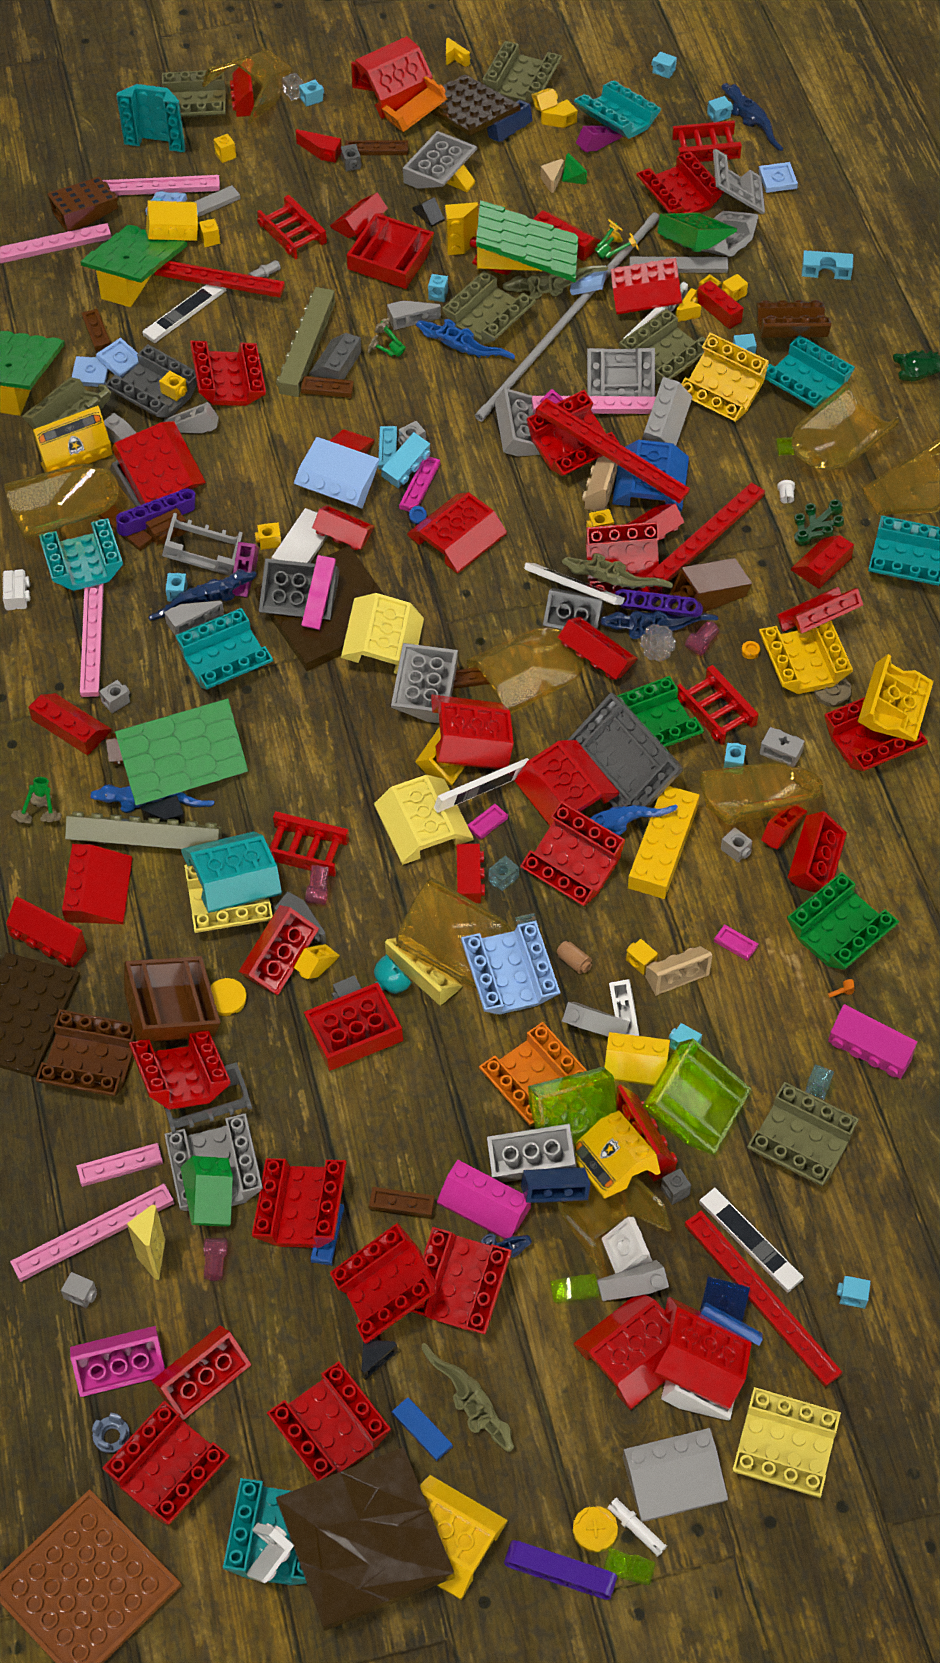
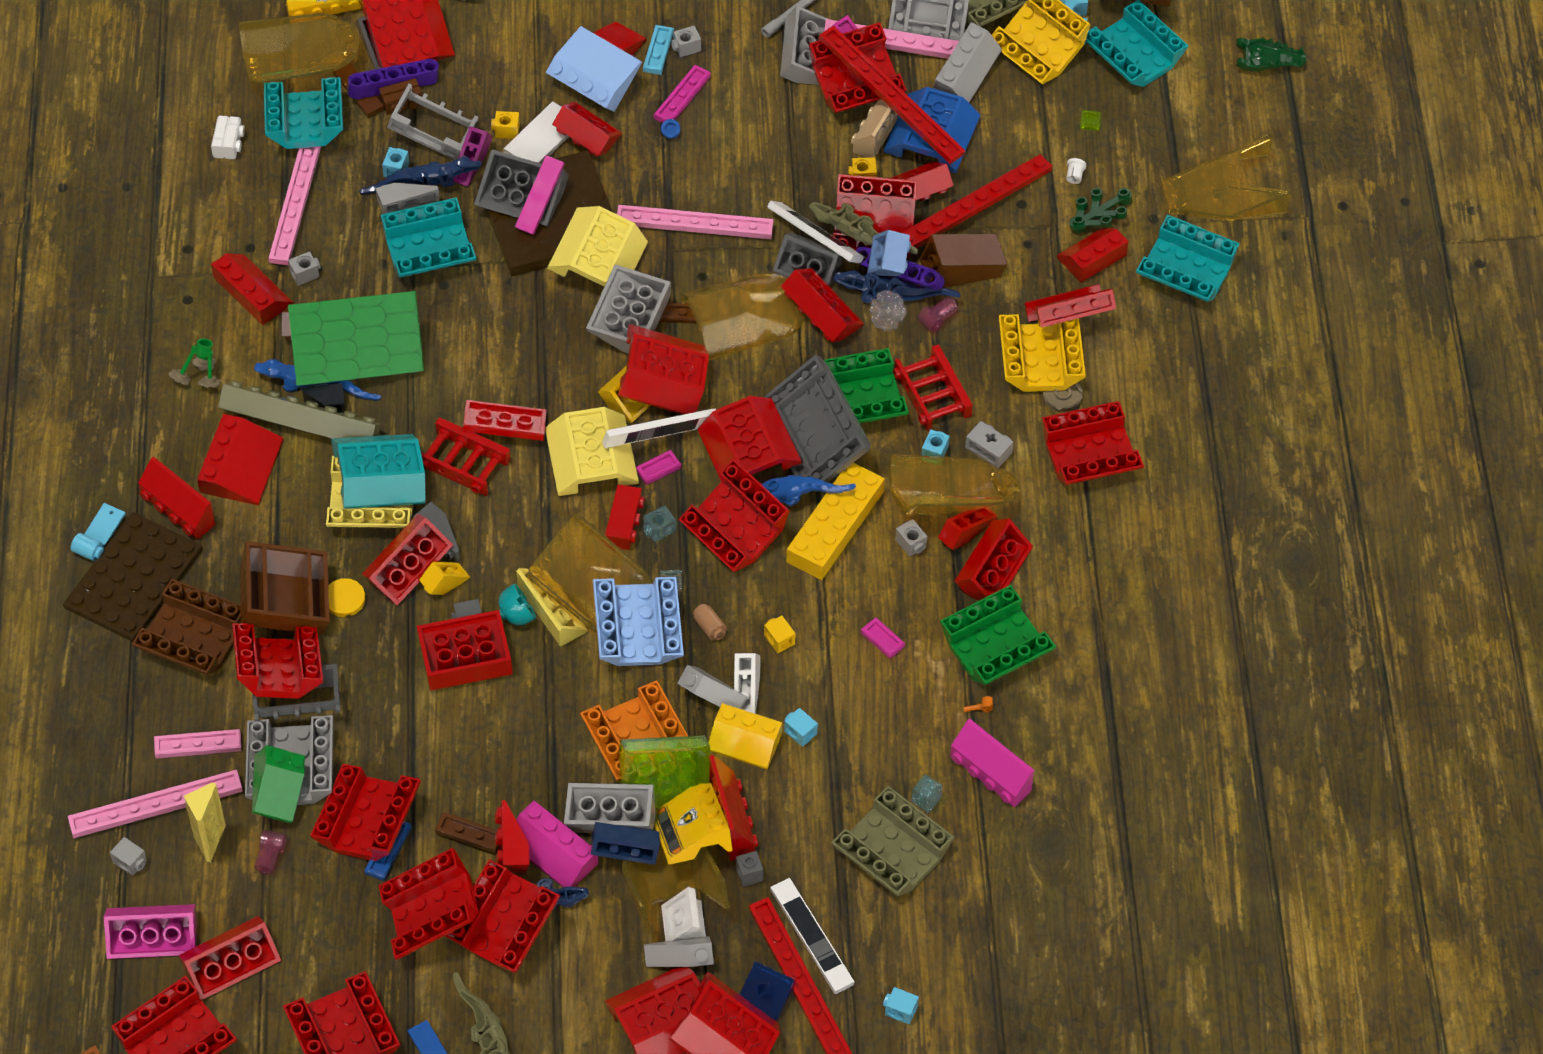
camera: 10 degrees right, 0 degrees up
sand blue piece [92,1413,130,1453] -> none
clear pink piece [305,865,329,905] -> none
black slope [361,1340,398,1380] -> none
medium azure brick [381,432,431,488] -> none
red slope [407,492,507,574] -> none
clear neon green slope [550,1274,599,1304] -> none
clear neon green slope [642,1038,751,1155] -> none
tan slope [645,946,712,996] -> none
blue tile [701,1302,763,1345] -> none
light orange tile [741,641,760,659] -> none
clear yellow windscreen [792,382,899,470] -> none
yellow piece [858,654,934,742] -> none
none -> red tile [463,400,546,441]
none -> red slope [495,800,529,873]
none -> bright pink plate [617,205,773,239]
none -> medium blue slope [867,230,911,276]

